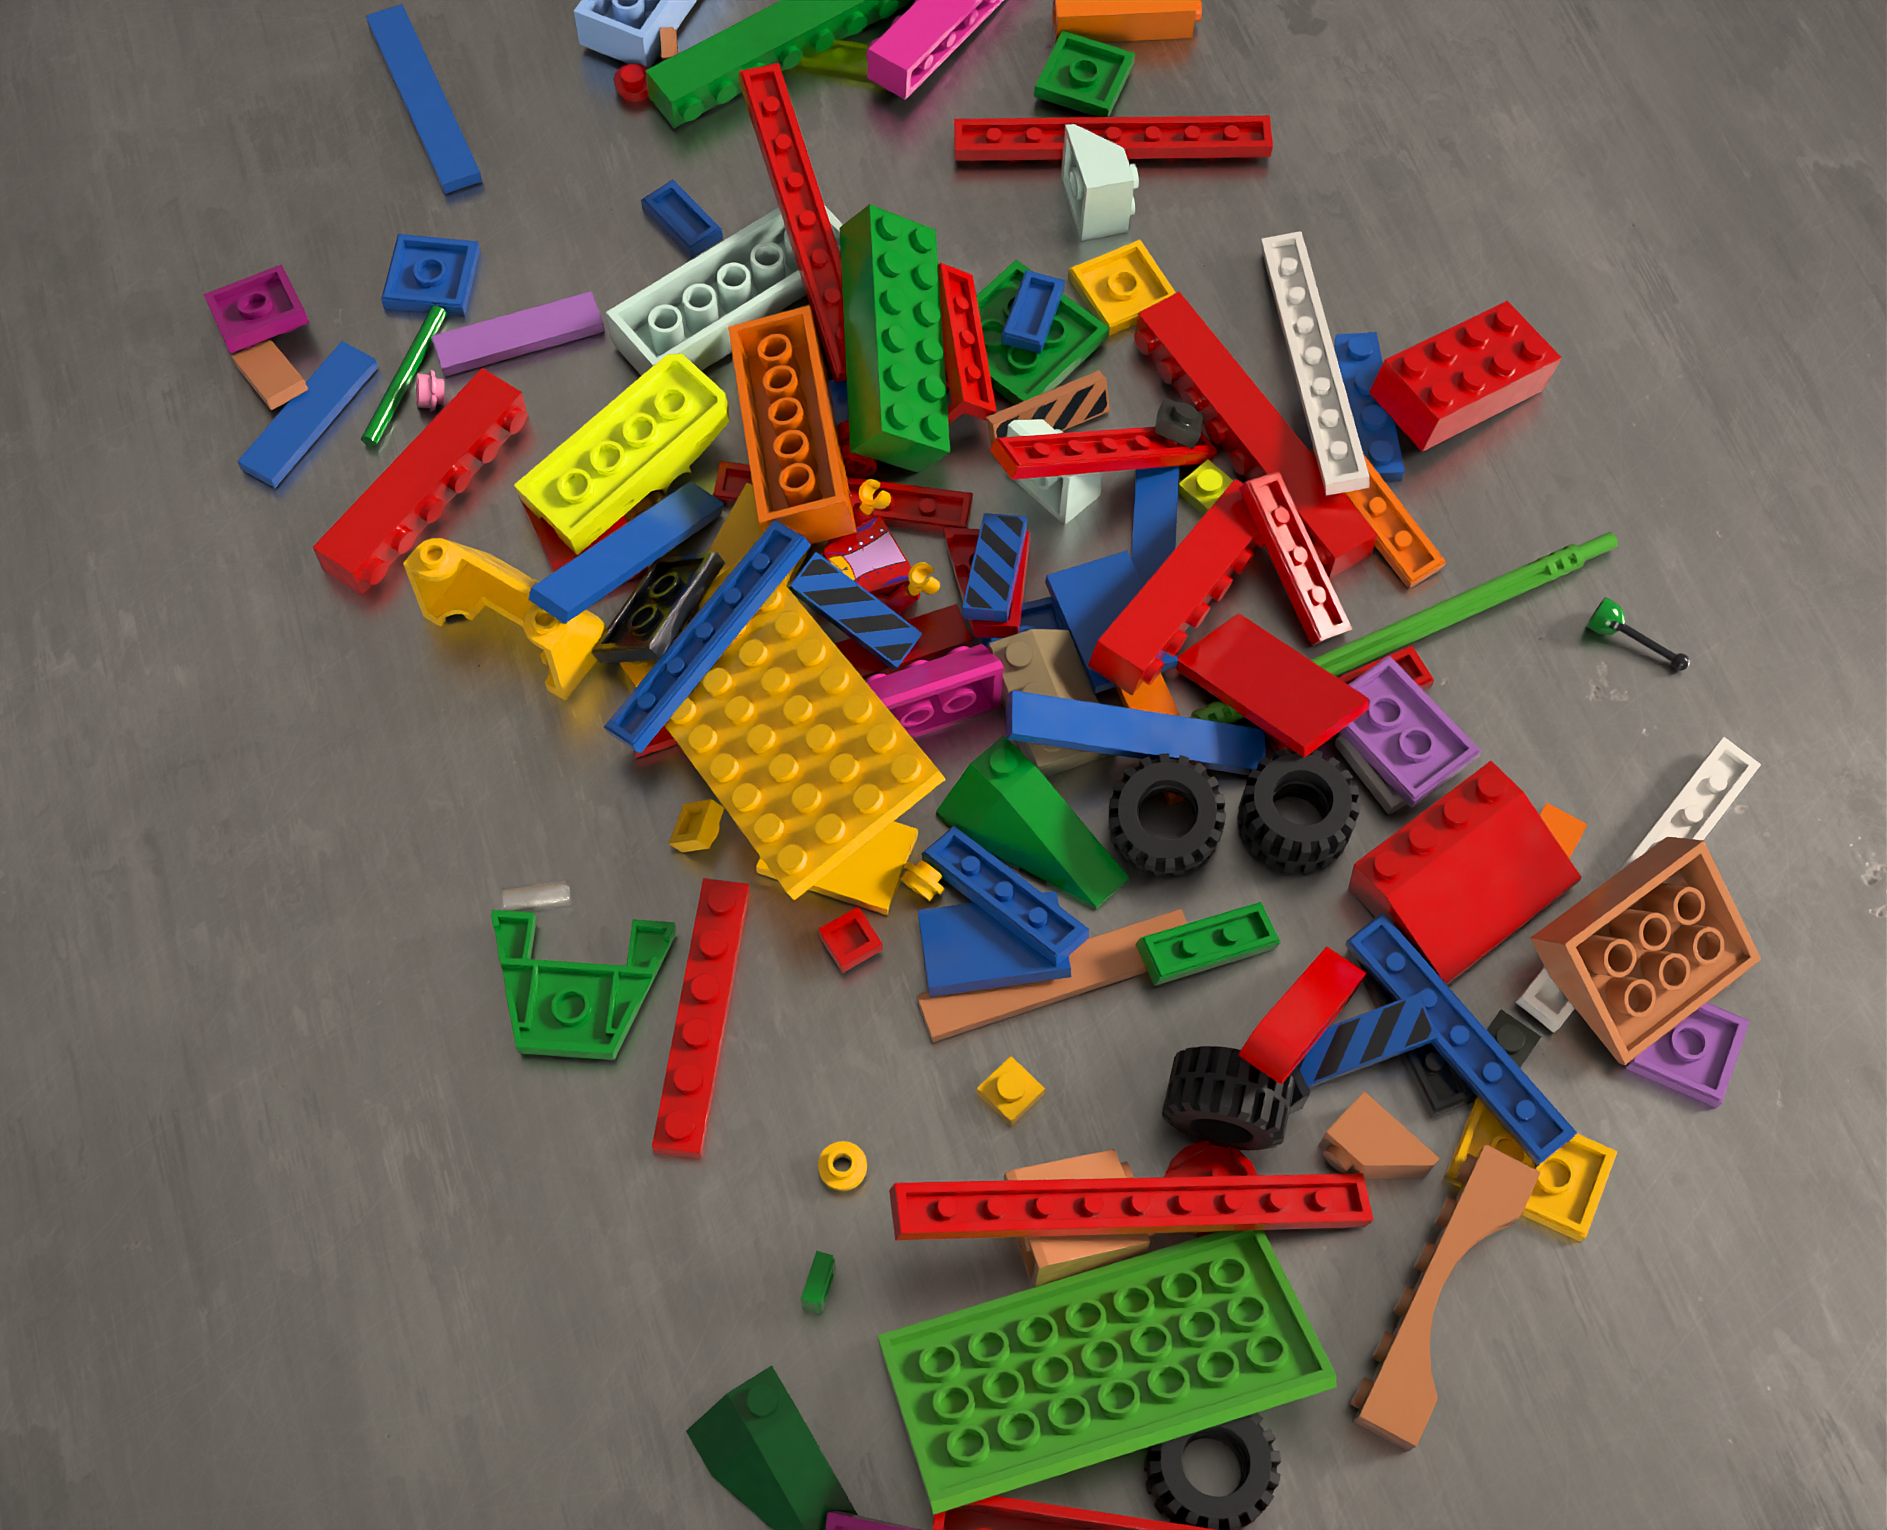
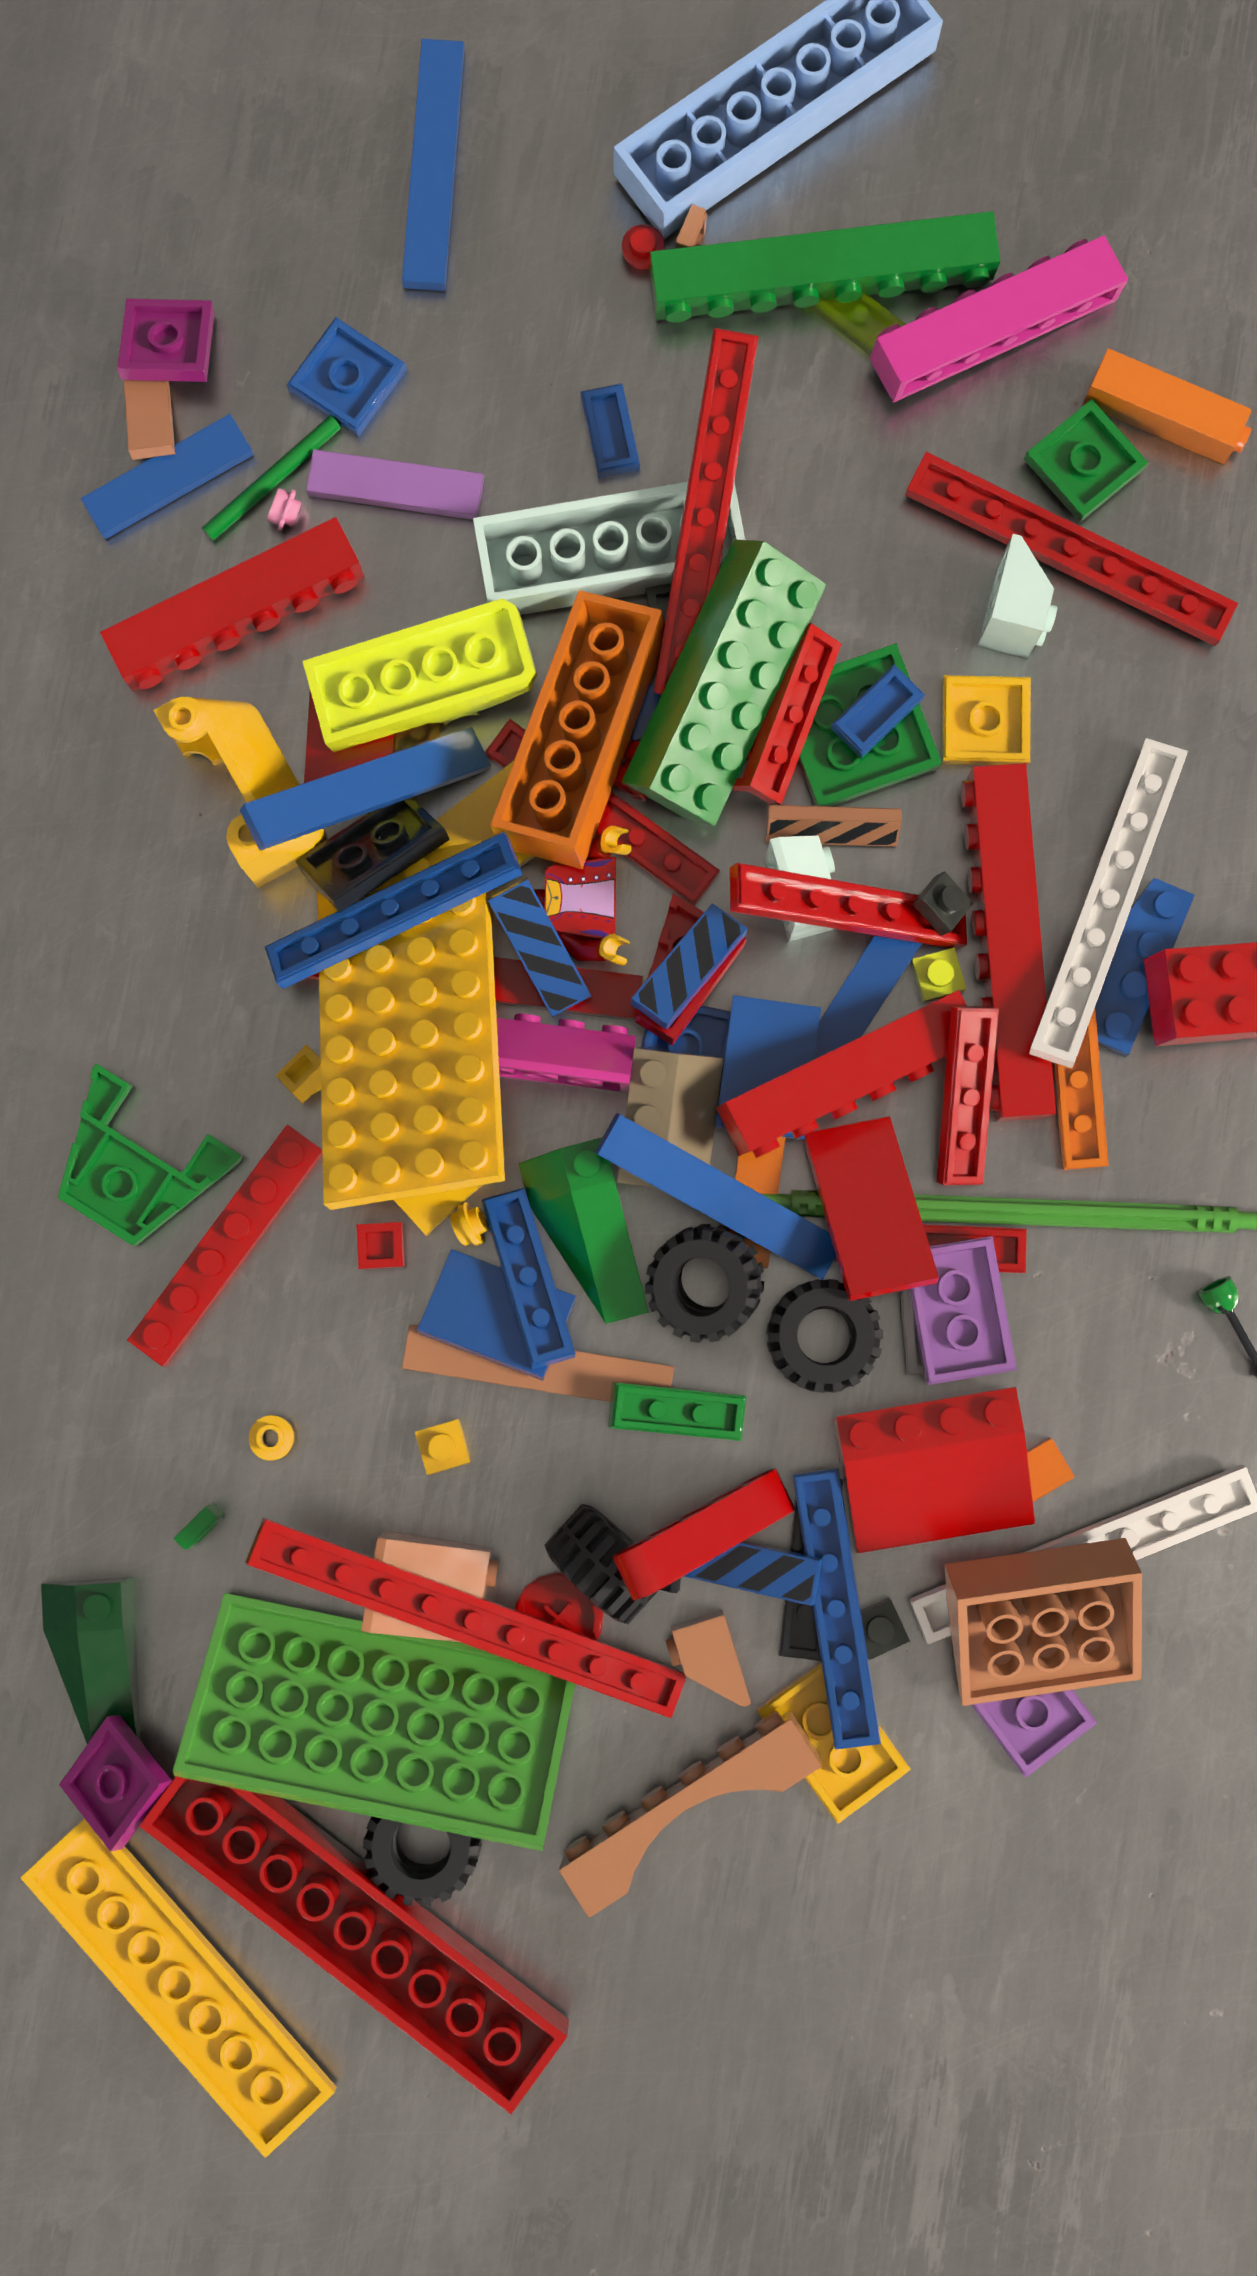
camera: 30 degrees right, 20 degrees up
clear axle [501,879,571,912] -> none

